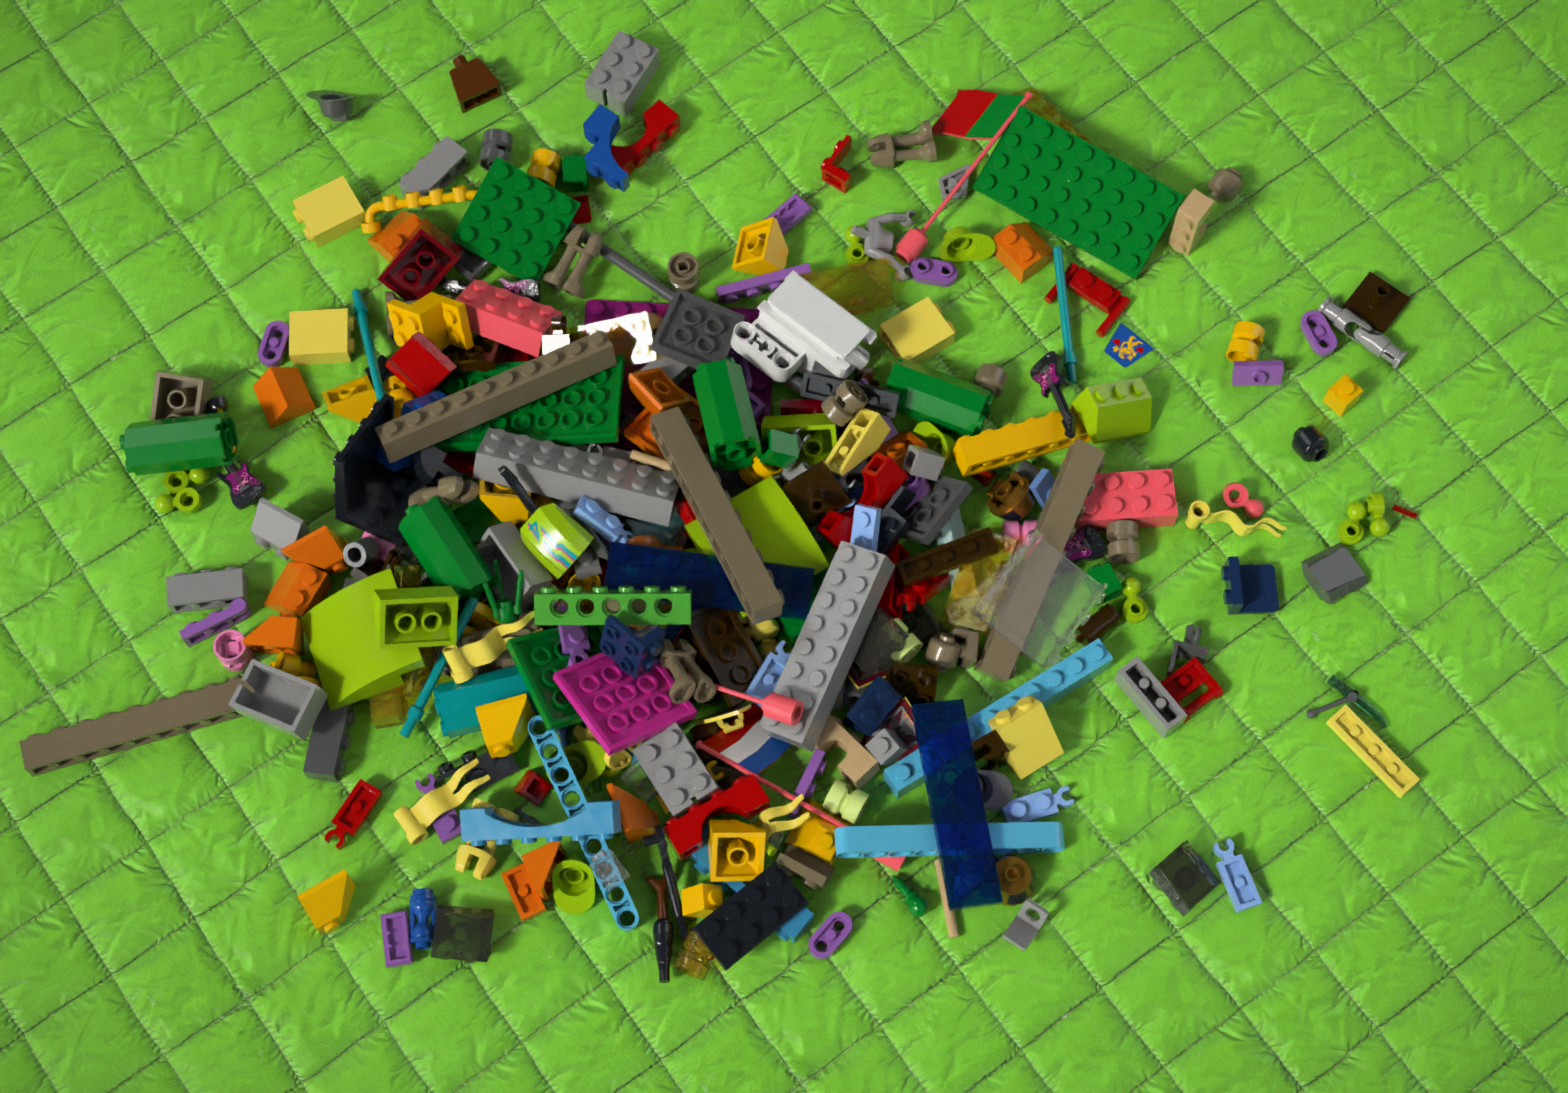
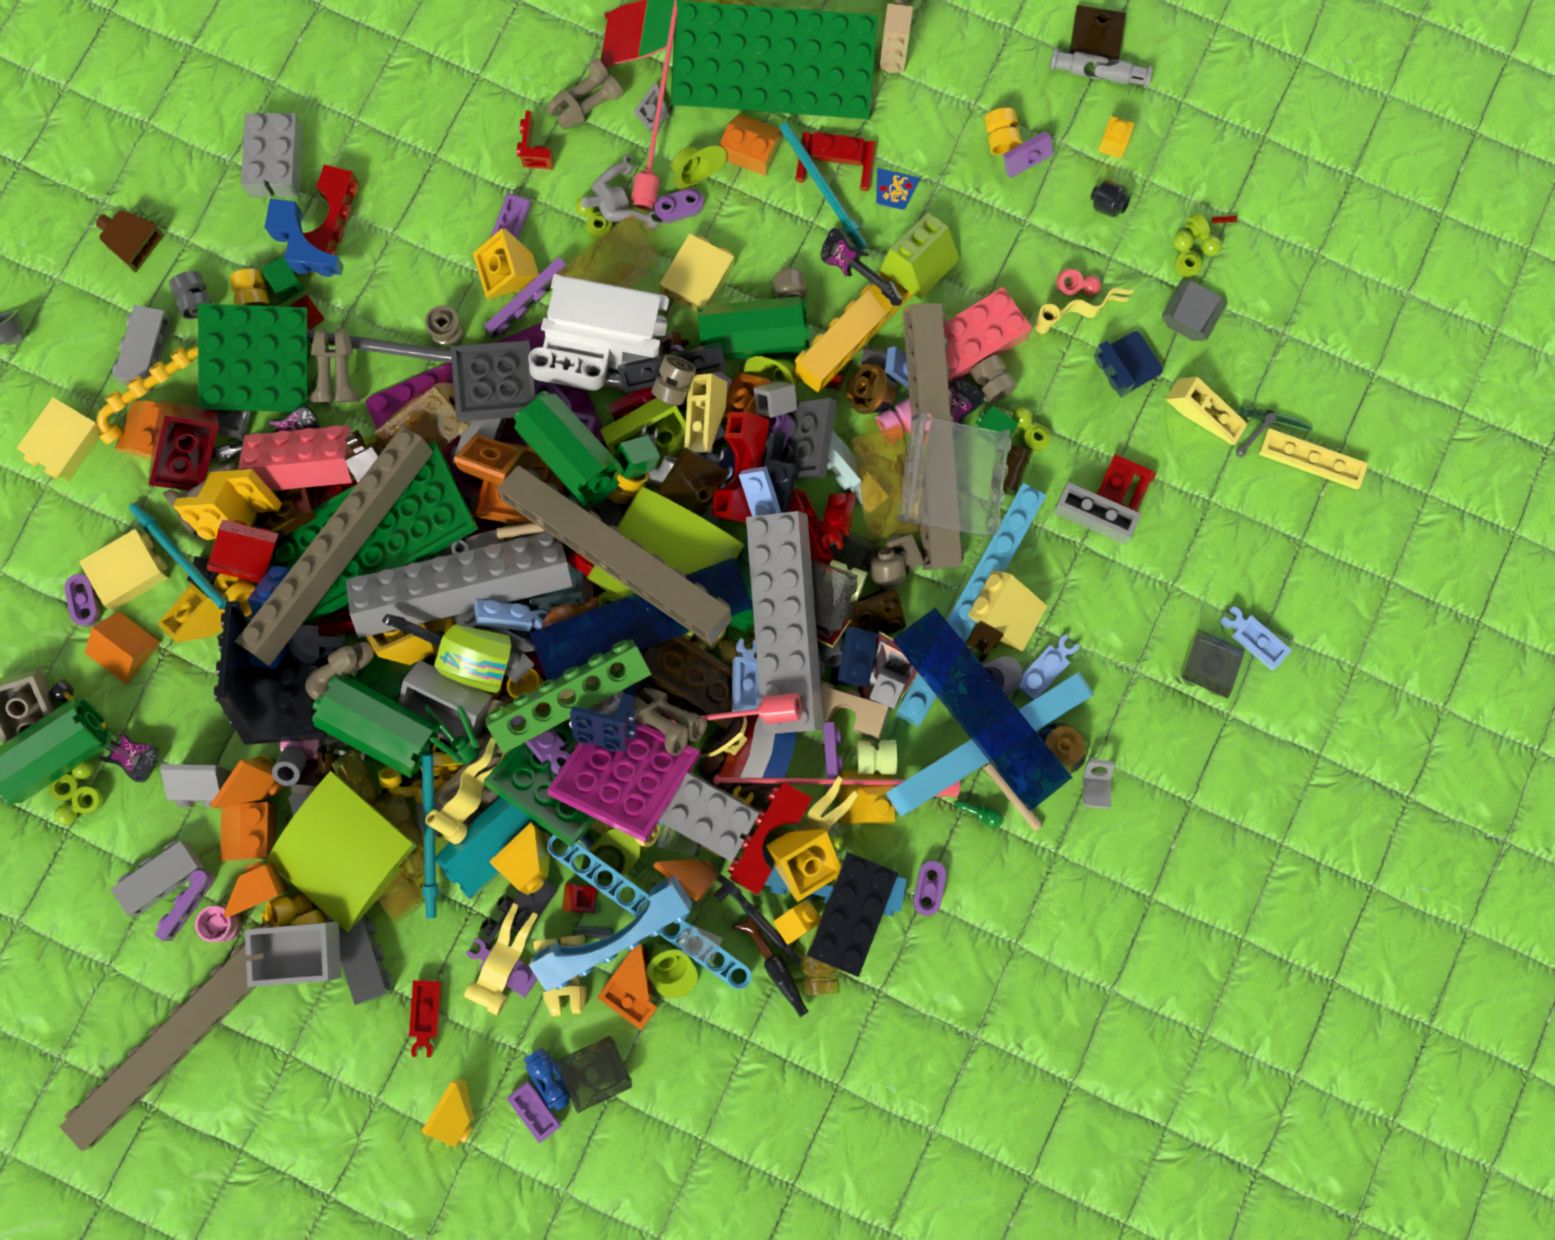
camera: 30 degrees left, 10 degrees up
lime slope [373,586,458,650] -> none
dark tan bracket [776,845,834,892] -> none
dark brown plate [895,527,999,588] -> none
dark grey bracket [1166,624,1209,677] -> none
medium lavender plate [1300,310,1337,356] -> none
none -> light yellow slope [1166,377,1247,445]

